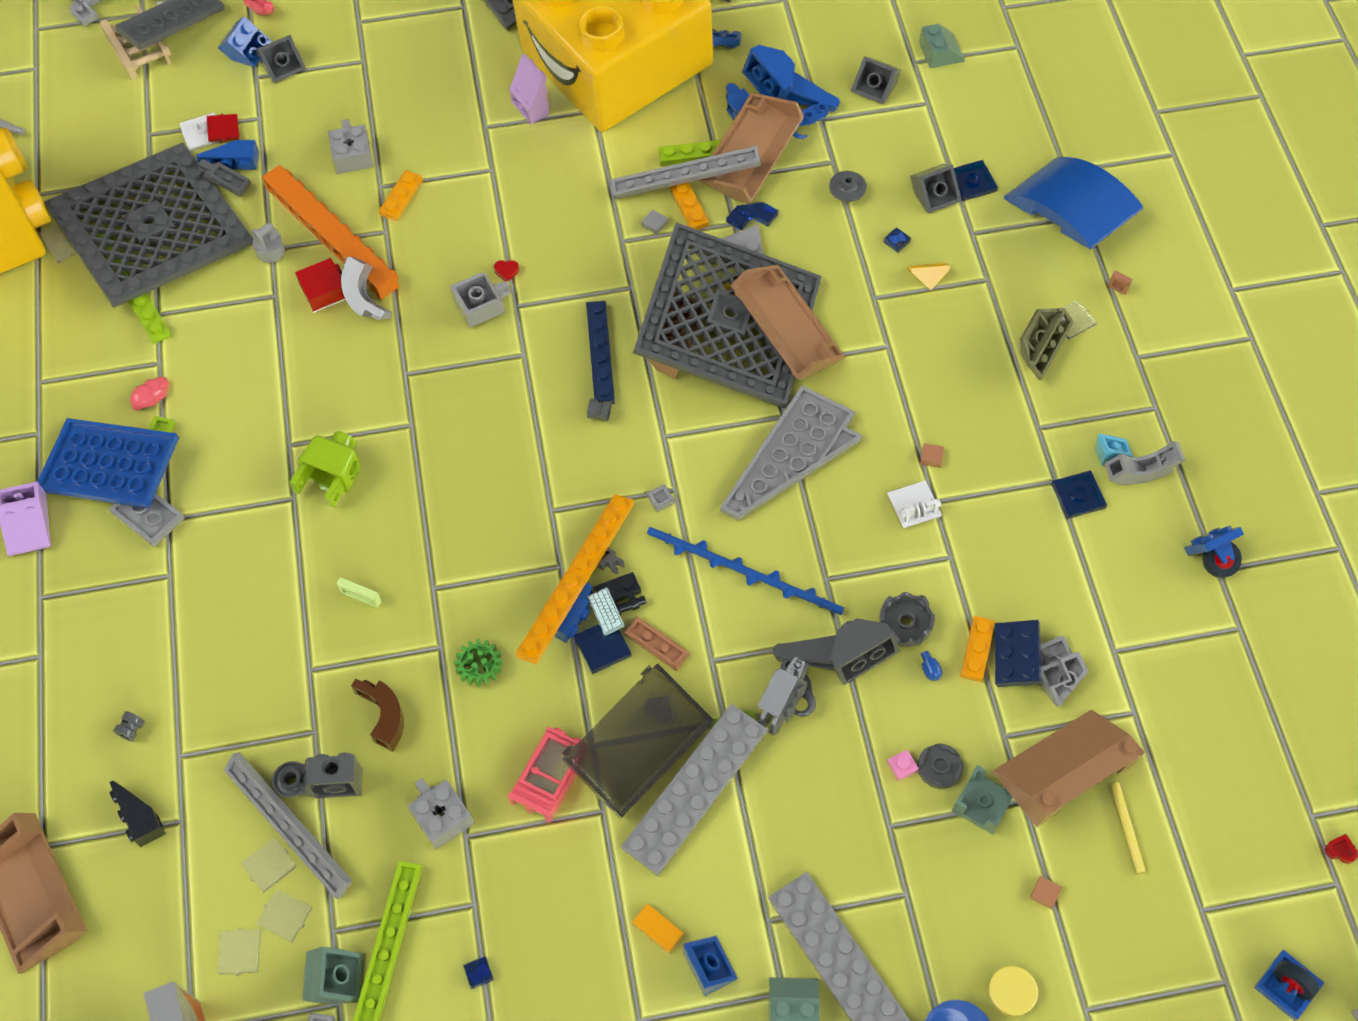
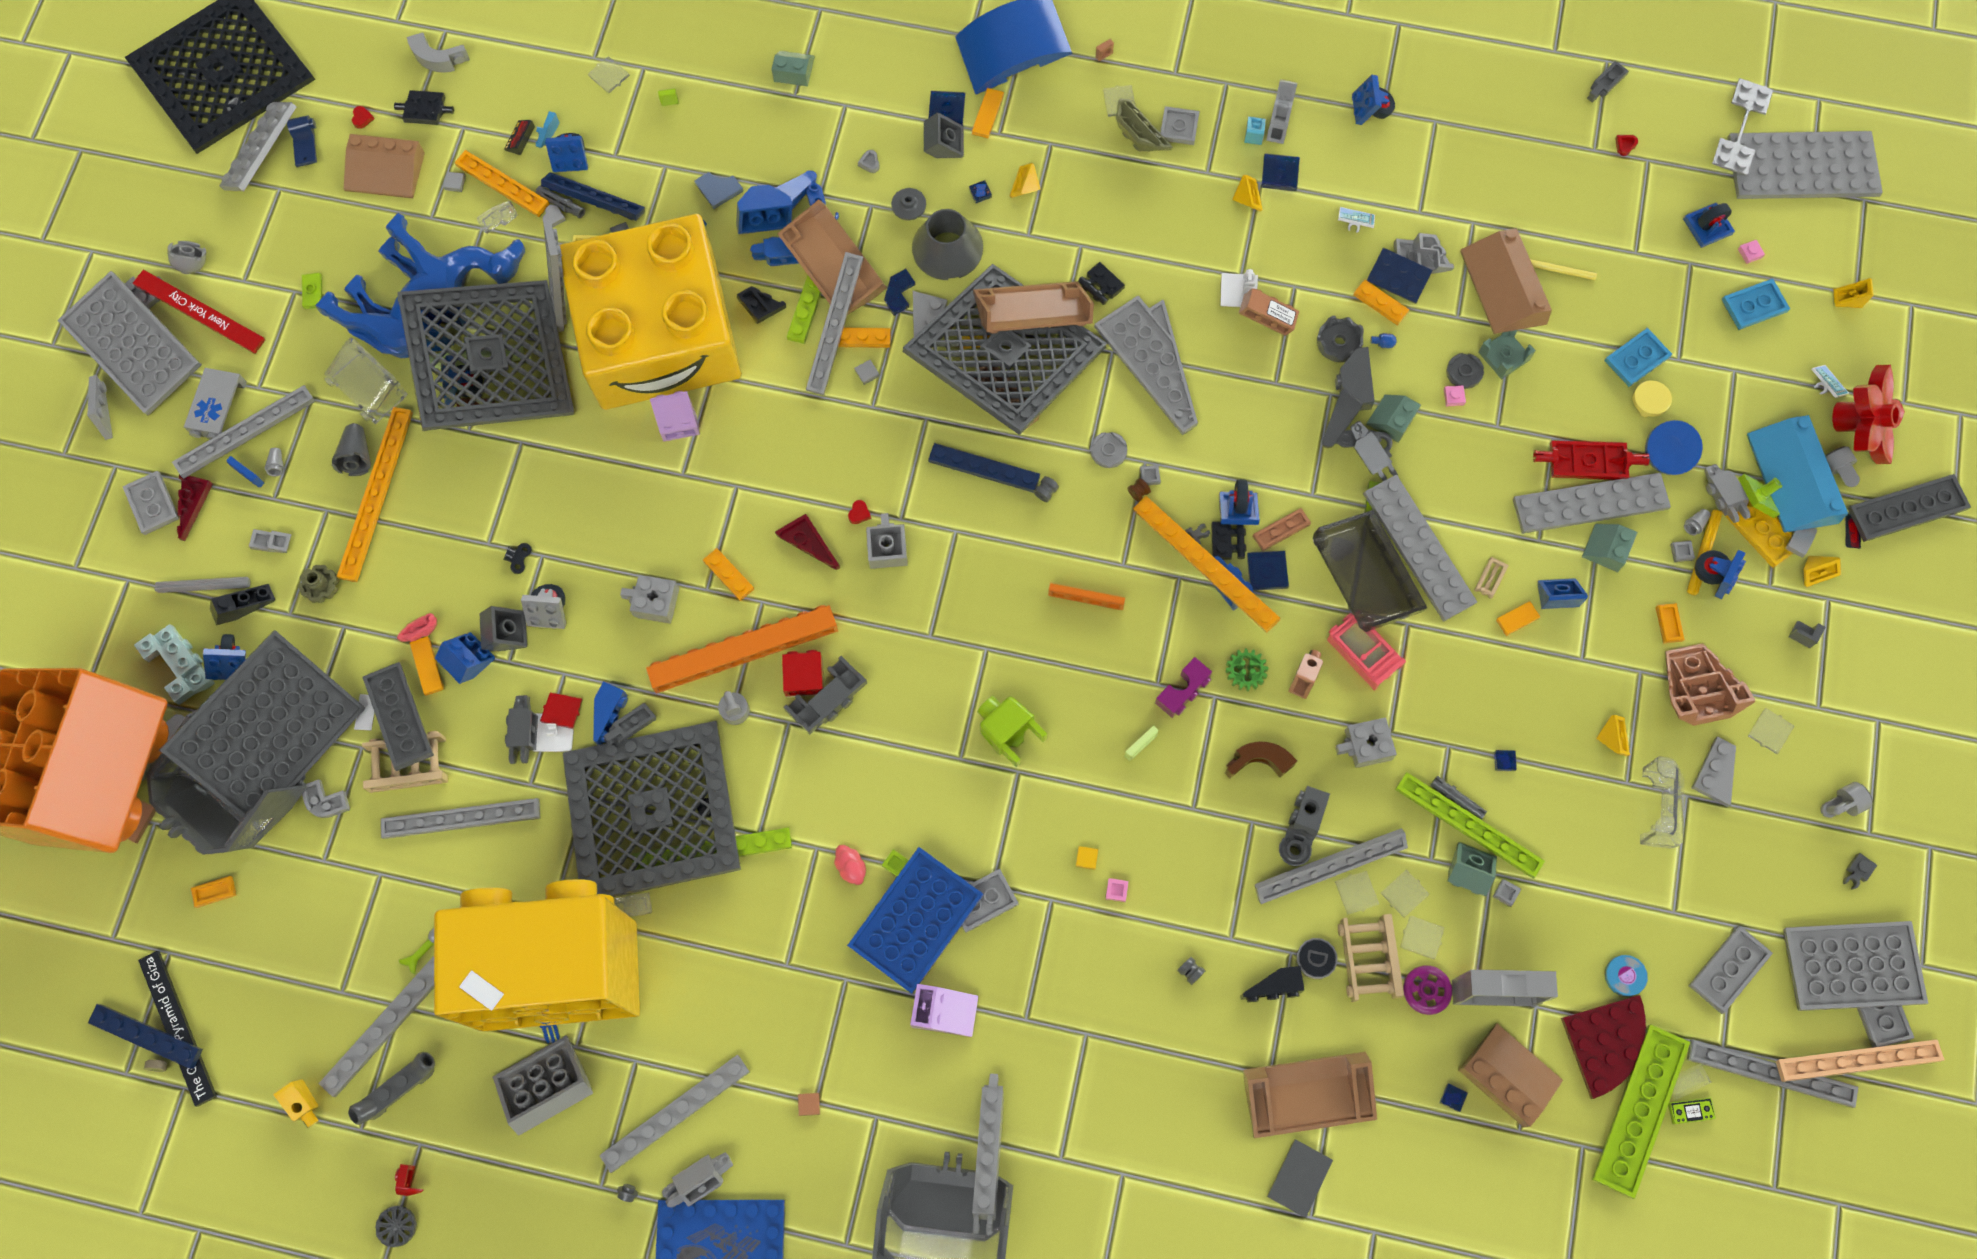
camera: 65 degrees left, 10 degrees up
arch [341,256,392,321] -> none
light aqua tile [588,587,625,636] -> none
blue plant [647,527,845,615] -> none
dark grey slope [851,56,902,104] -> none
nougat tile [920,443,944,468] -> none
nougat tile [1030,876,1062,910] -> none
none -> light grey tile [381,798,541,839]
none -> light orange tile [409,636,444,696]
none -> black piece [503,543,532,574]
none -> dark grey hinge [505,695,538,764]
none -> light grey plate [521,584,566,629]
none -> sand blue tile [694,172,743,209]
none -> black wing [737,286,786,324]
none -> dark red wing [775,514,840,570]
none -> dark grey bracket [784,656,867,735]
none -> light grey tile [858,150,880,173]
none -> dark grey cone [912,209,983,280]
none -> light orange tile [972,88,1004,139]
none -> orange tile [1048,583,1125,610]
none -> yellow tile [1076,846,1098,870]
none -> black plate [1078,262,1125,305]
none -> light grey tile [1090,432,1127,468]
none -> bright pink plate [1106,878,1128,902]
none -> reddish brown wheel [1127,478,1151,502]
none -> magenta arch [1155,657,1212,718]
none -> light grey plate [1160,106,1200,145]
none -> blue plate [1219,479,1260,525]
none -> yellow slope [1232,174,1263,211]
none -> nougat brick [1239,288,1299,336]
none -> nougat torso [1288,650,1323,699]
none -> black tile [1296,938,1337,979]
none -> piece [1338,207,1375,233]
none -> tan fence [1338,914,1404,1002]
none -> sand green slope [1366,394,1421,443]
none -> magenta plate [1403,965,1452,1015]
none -> dark grey pin [1430,776,1487,820]
none -> tan tile [1474,557,1509,599]
none -> red plate [1533,440,1650,480]
none -> dark azure plate [1604,328,1672,387]

